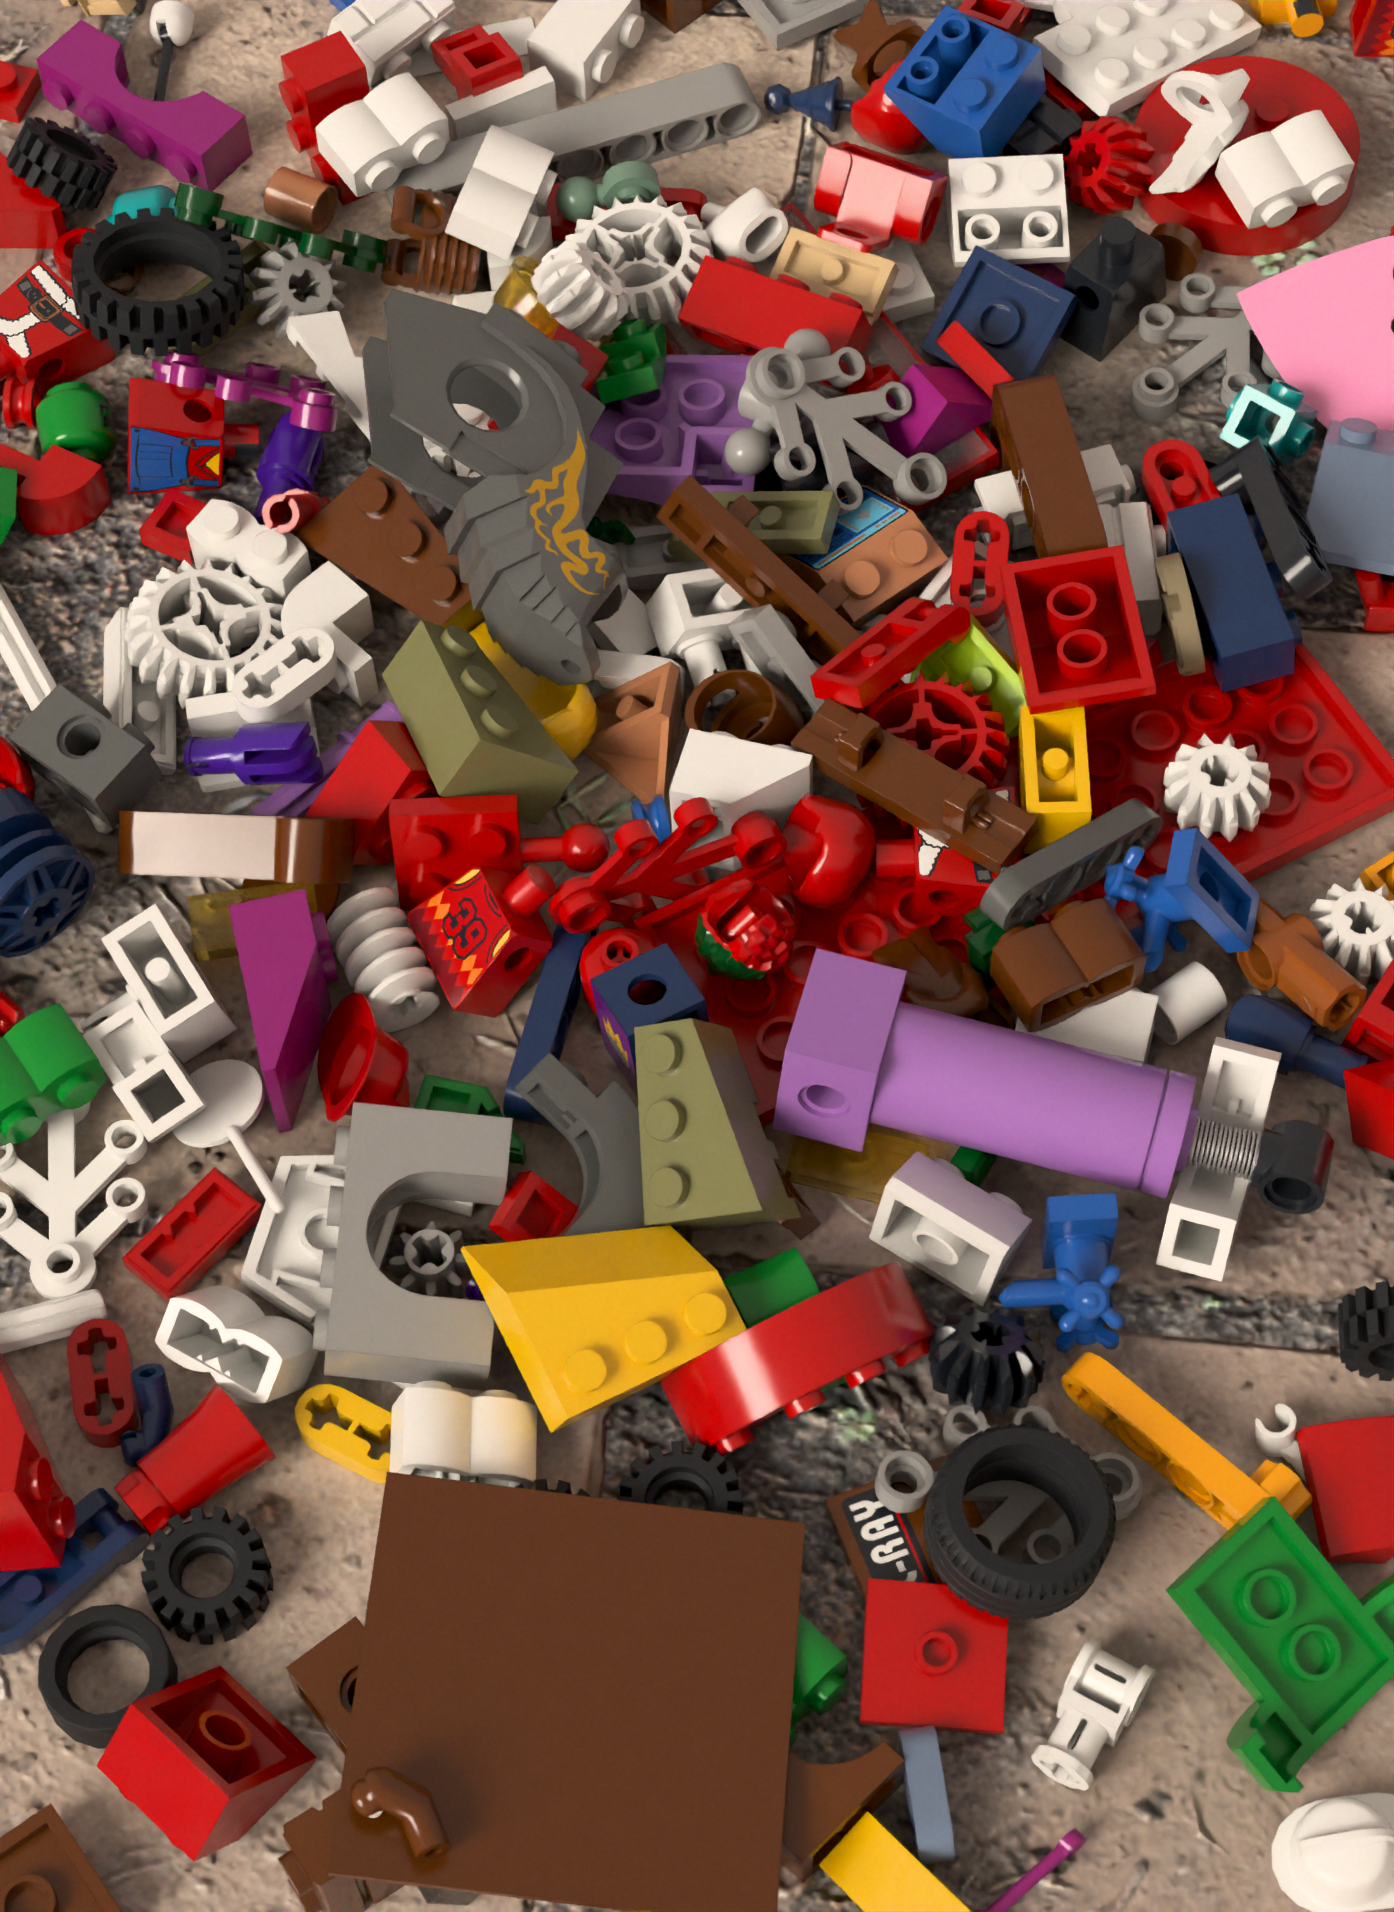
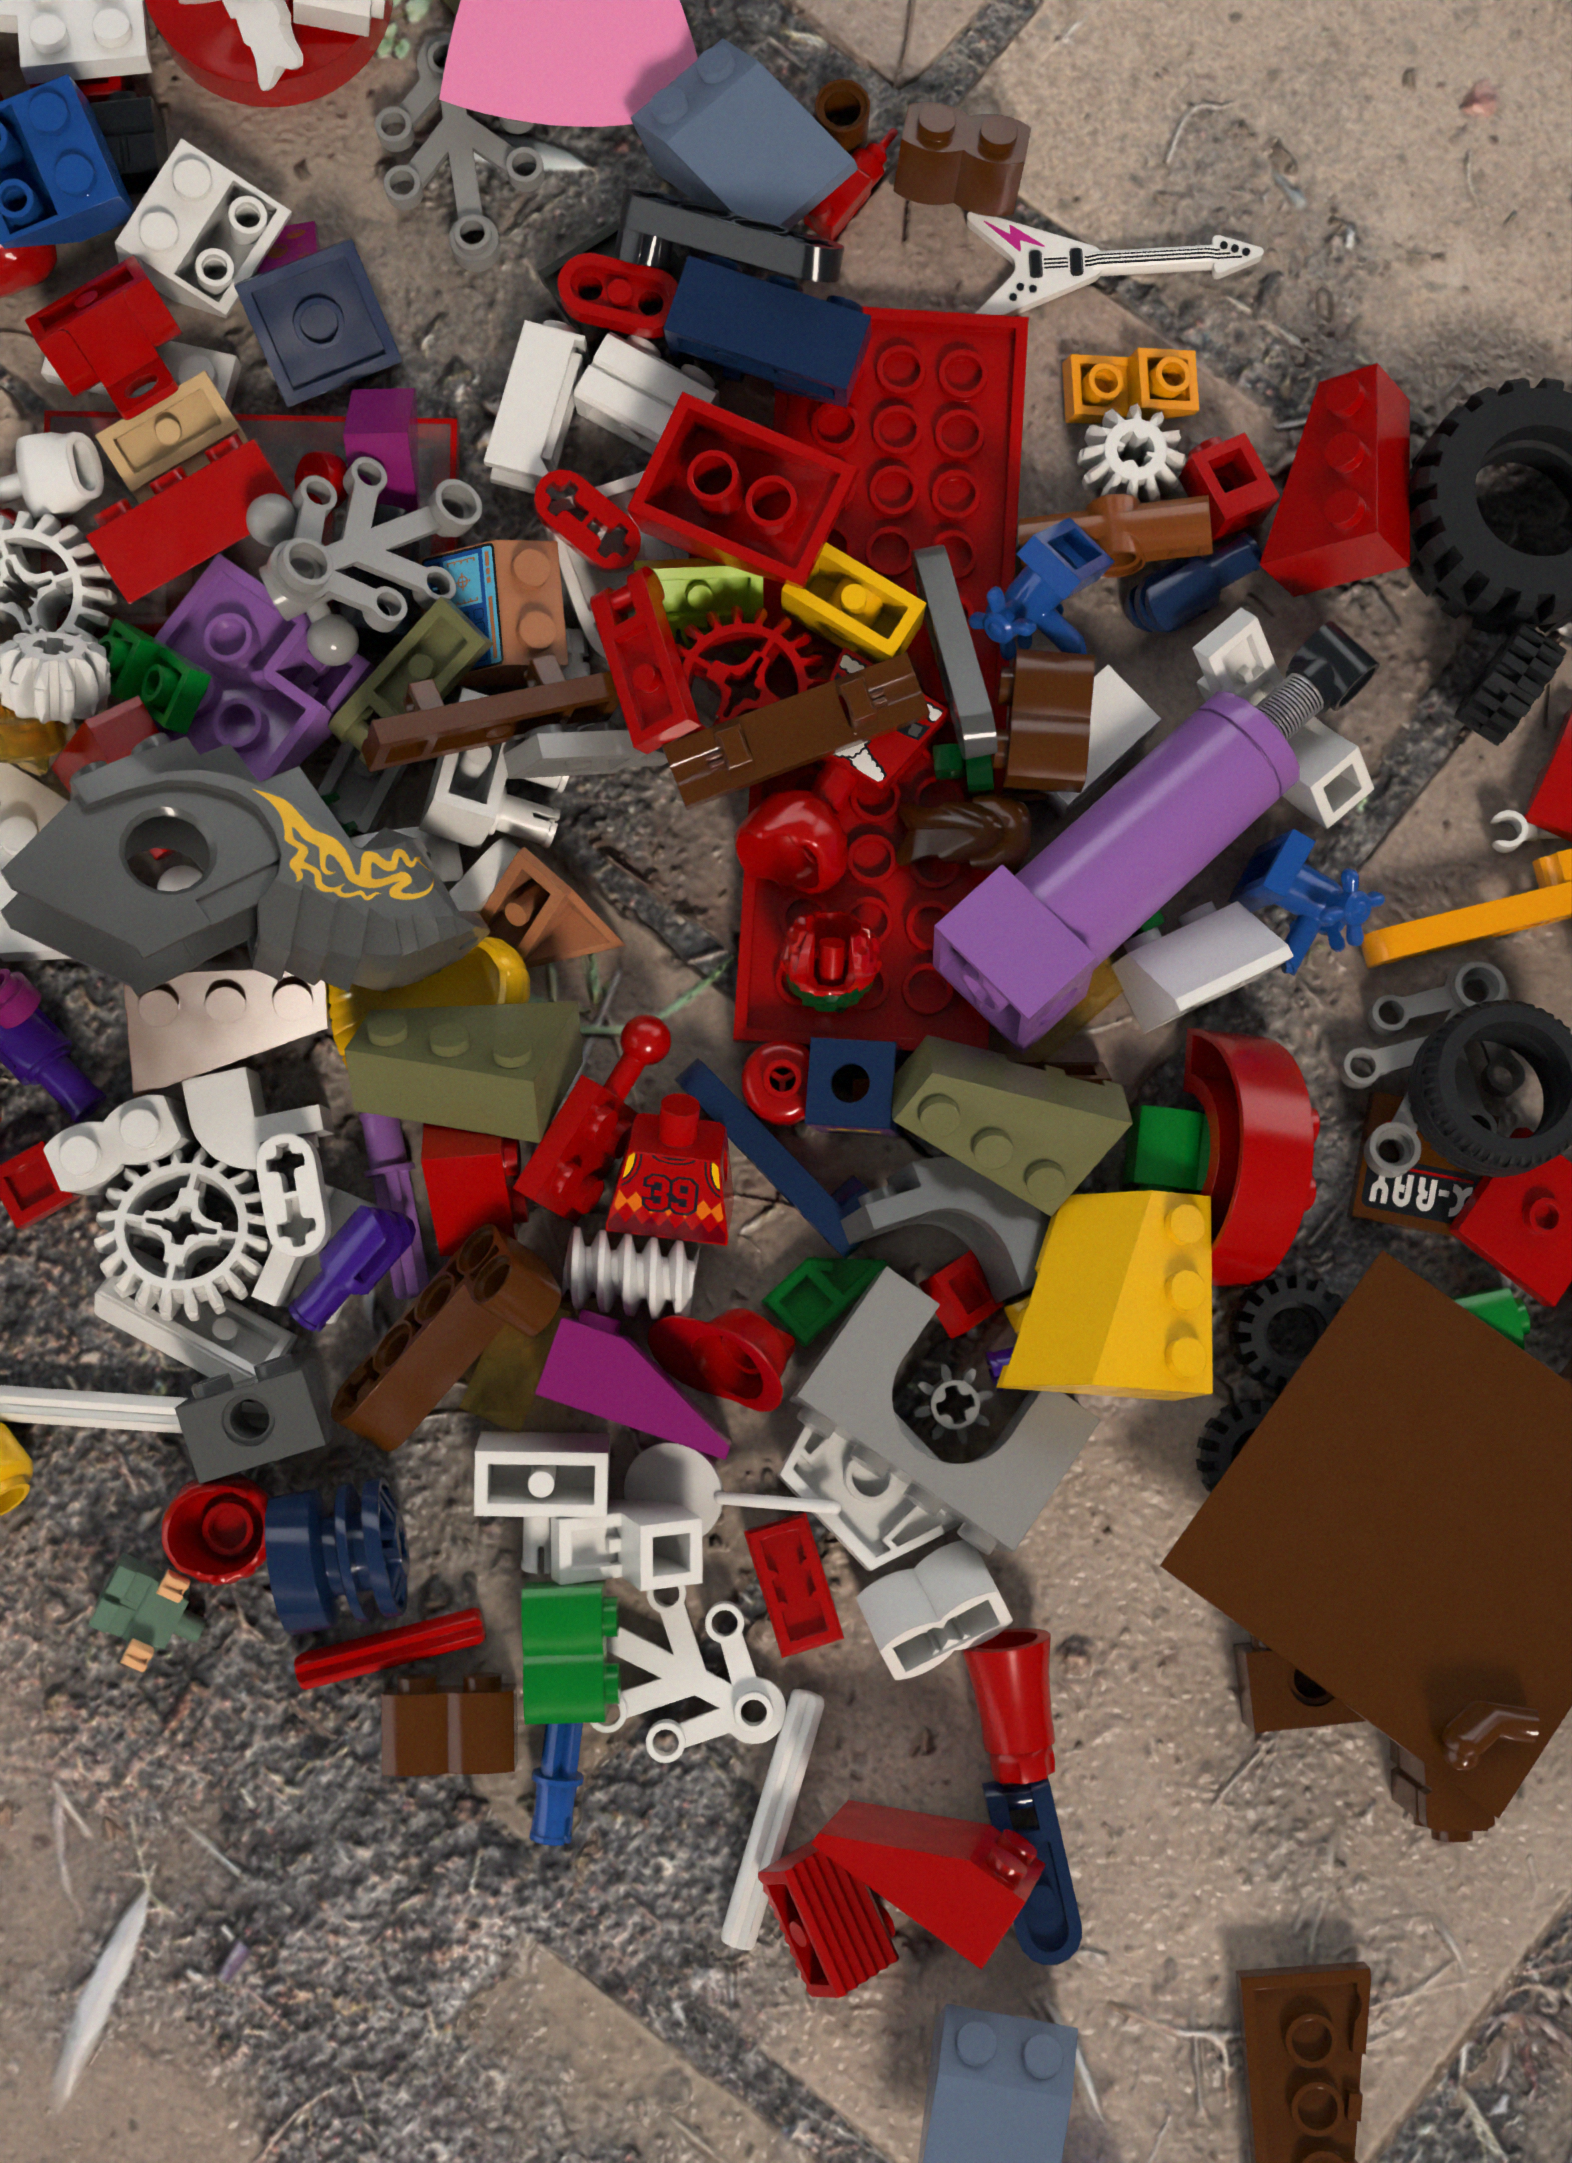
camera: 65 degrees left, 25 degrees up
black tyre [38,1604,178,1749] -> none
red beam [67,1319,140,1448] -> none
red slope [96,1665,317,1862] -> none
dark blue arm [120,1363,174,1468] -> none
black tyre [141,1506,274,1645] -> none
red pin [262,488,331,535] -> none
yellow beam [294,1383,392,1483] -> none
white brick [390,1381,537,1489] -> none
red plant [548,797,787,934] -> none
blue bush [630,795,671,846] -> none
white slope [669,728,813,871] -> none
reddish brown helmet [685,669,804,746] -> none
black gear [928,1306,1046,1416] -> none
red beam [935,320,1015,399] -> none
reddish brown beam [991,374,1108,559] -> none
black torso [1059,217,1166,362] -> none
red gear [1063,116,1156,216] -> none
white beam [1147,962,1227,1045] -> none
reddish brown tile [1150,222,1203,281] -> none
dark tan tile [1155,552,1206,677] -> none
white gear [1163,733,1271,842] -> none
teal brick [1219,379,1318,464] -> none

